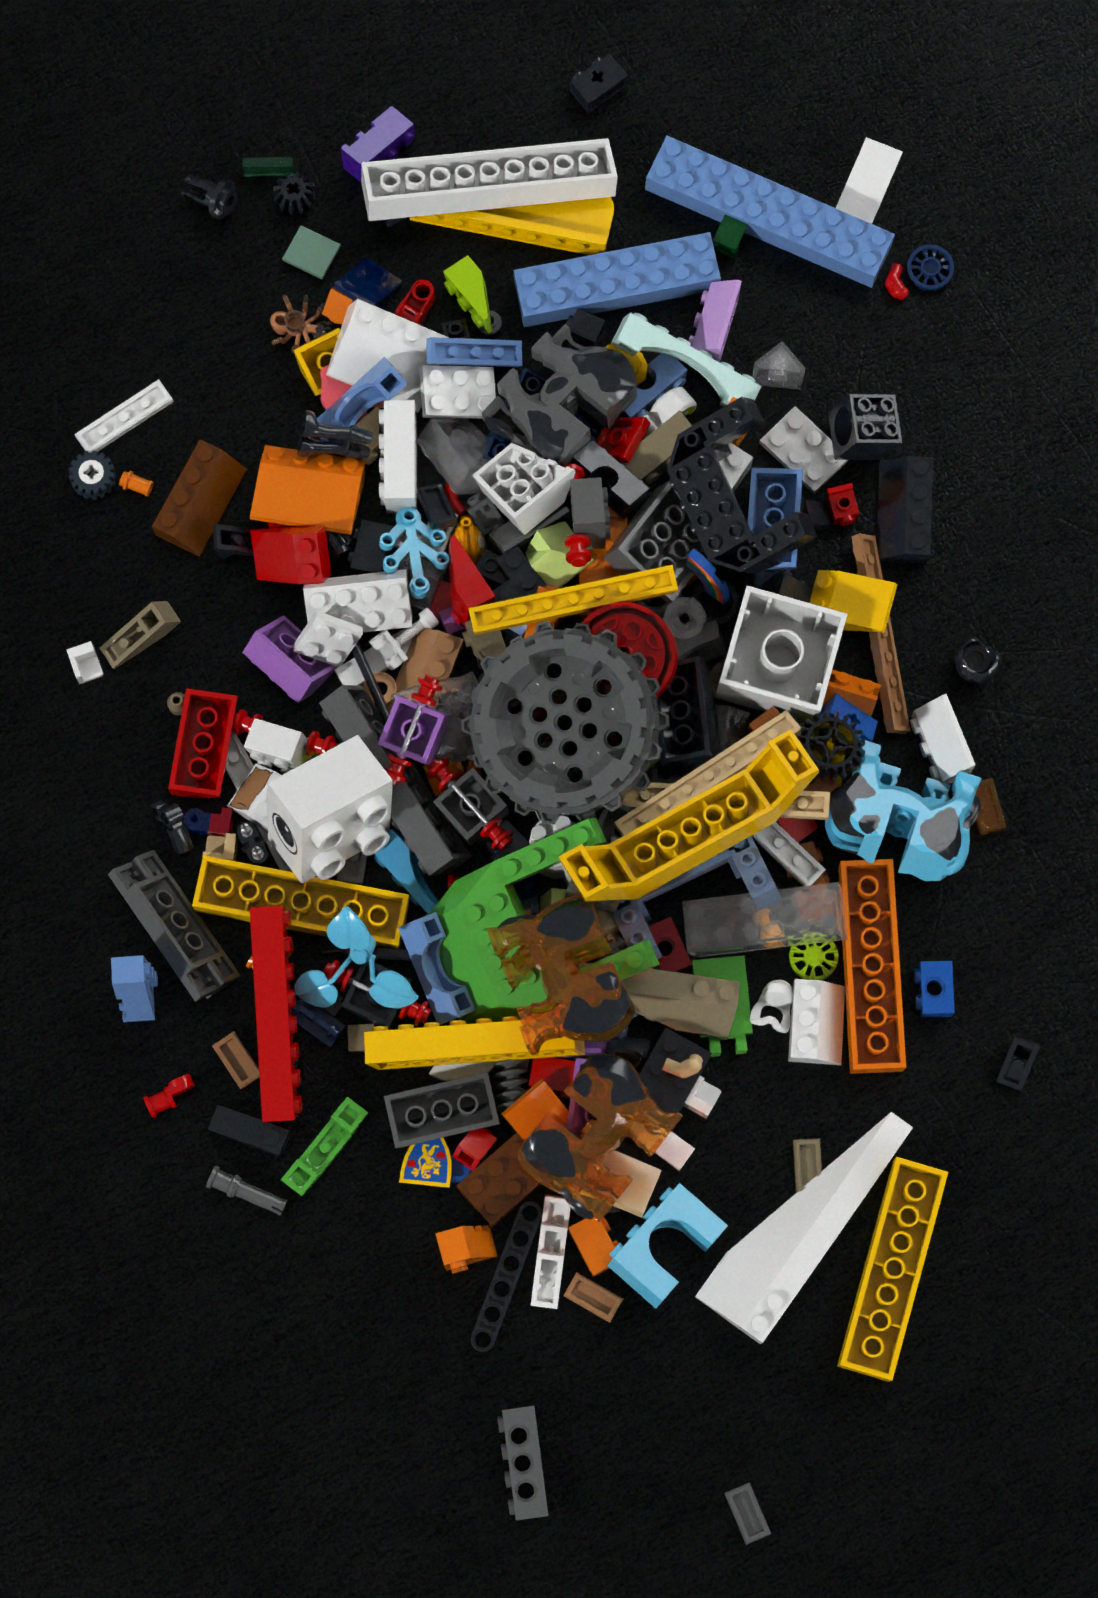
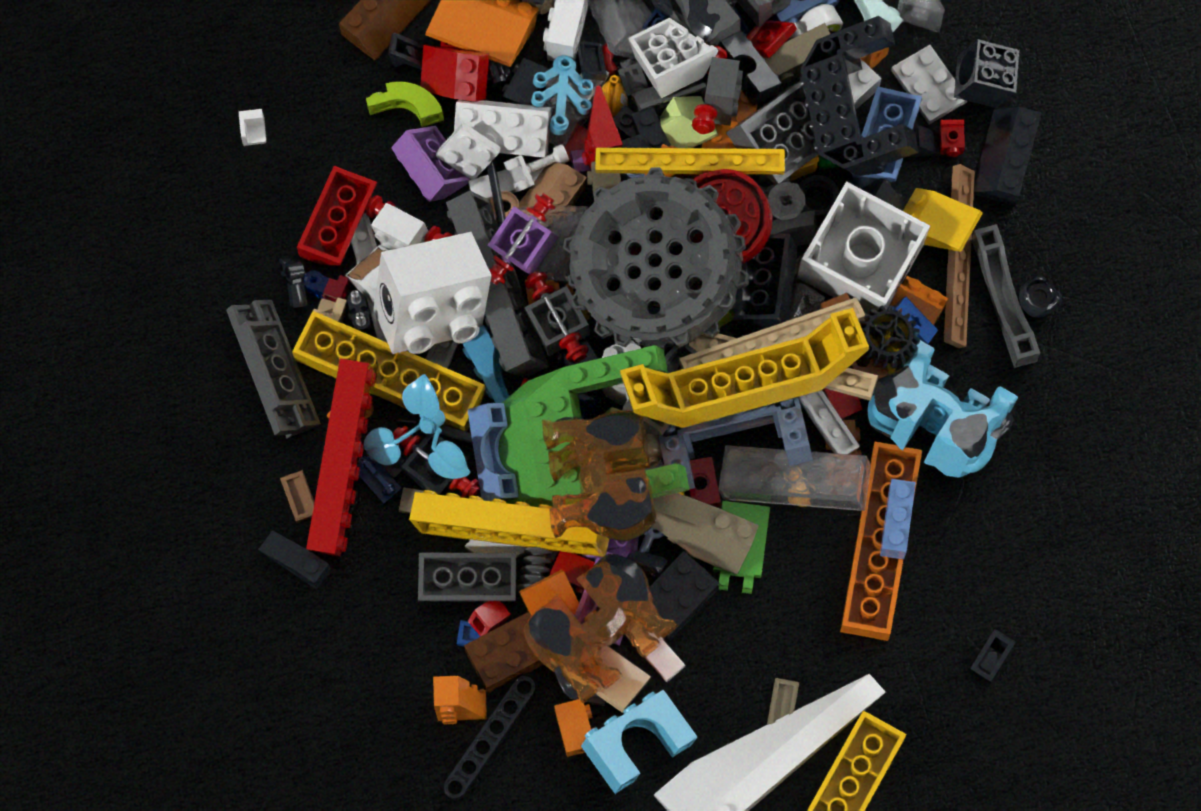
camera: 15 degrees right, 5 degrees down
dark tan slope [100,601,181,669] -> none
medium blue wedge [111,955,158,1022] -> none
red connector [143,1074,195,1118] -> none
dark tan hose [167,692,185,715] -> none
dark grey pin [206,1165,287,1216] -> none
bright green slope [281,1097,368,1196] -> none
sticker [399,1137,452,1188] -> none
white slope [531,1195,571,1309] -> none
medium nougat tile [563,1272,623,1323] -> none
tan arm [662,1054,703,1078] -> none
white panel [684,1076,721,1119] -> none
tile [685,549,730,605] -> none
white piece [750,980,793,1033] -> none
white slope [788,979,845,1065] -> none
lime wheel [789,932,838,981] -> none
white slope [910,694,975,784] -> none
blue brick [914,961,955,1017] -> none
clear orange plate [975,778,1006,835] -> none
none -> lime arch [366,82,444,127]
none -> medium blue brick [880,479,916,559]
none -> dark grey arch [972,224,1040,368]

